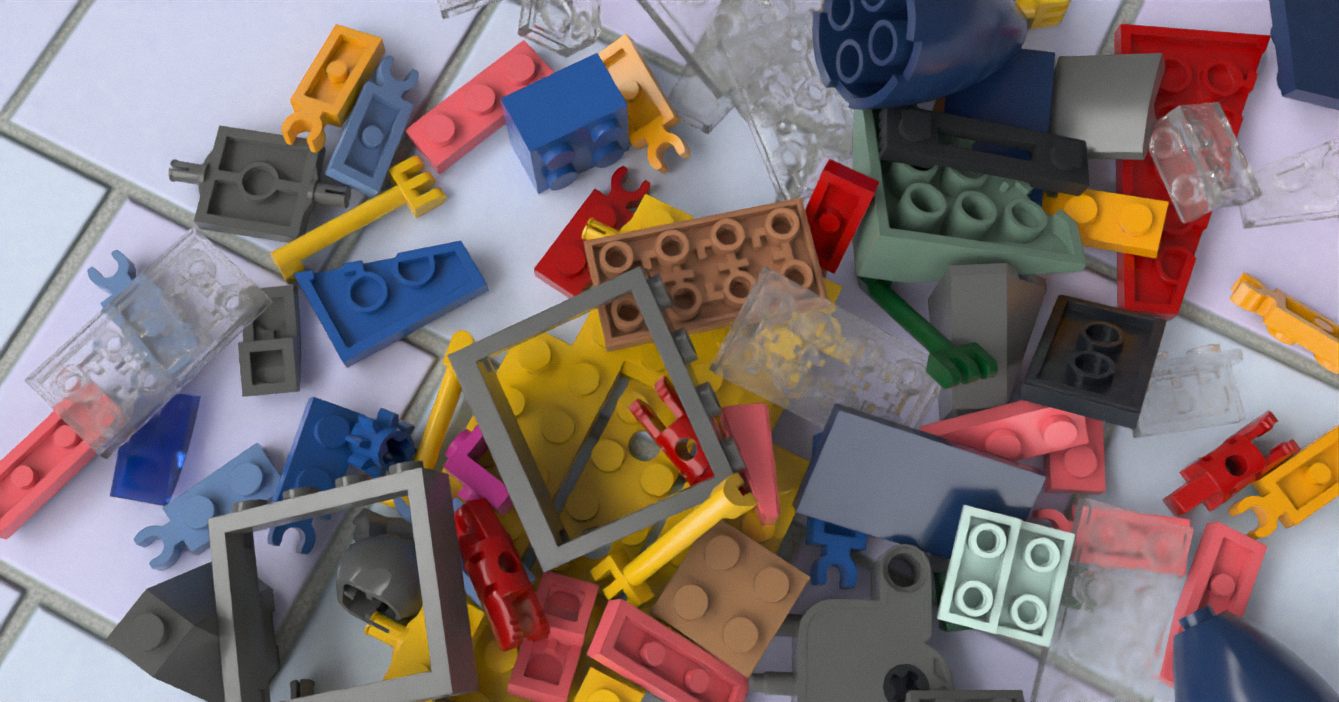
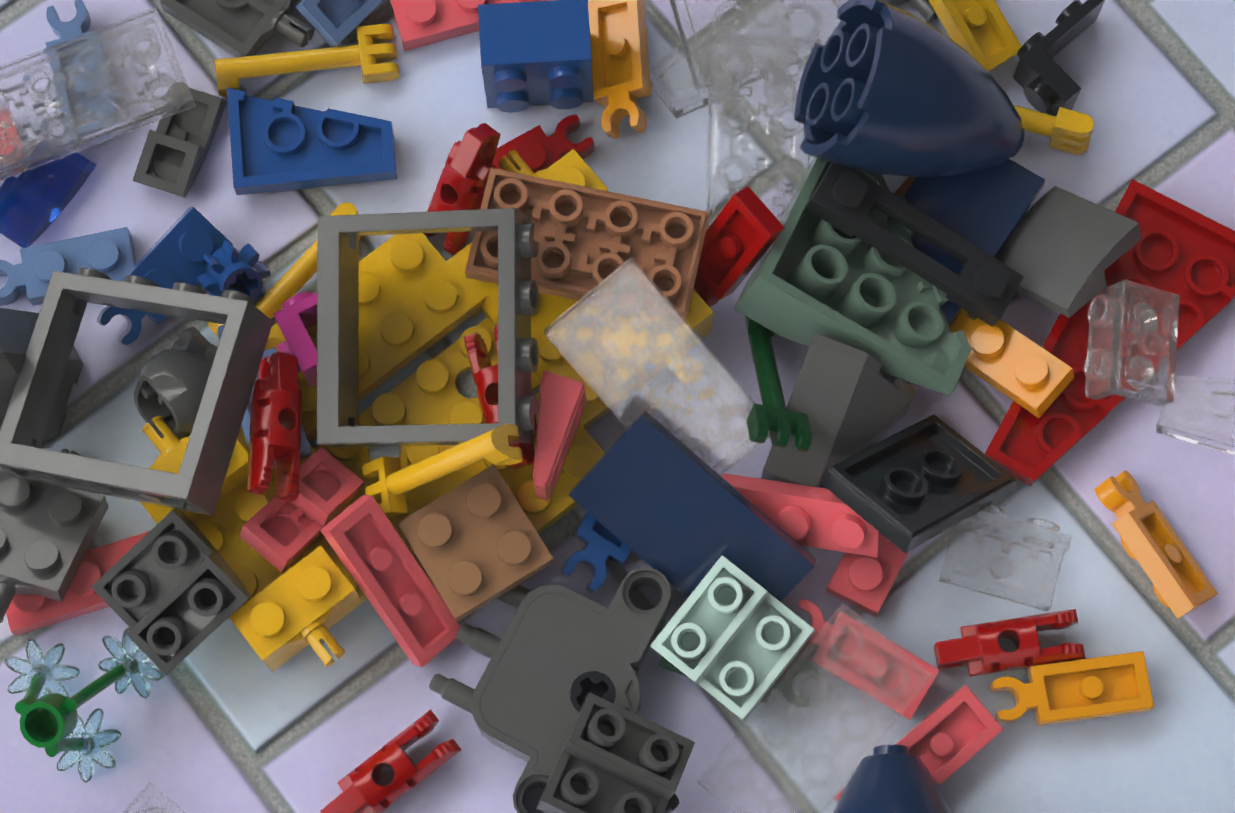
camera: 30 degrees right, 0 degrees up
none -> red hinge [423,123,501,256]

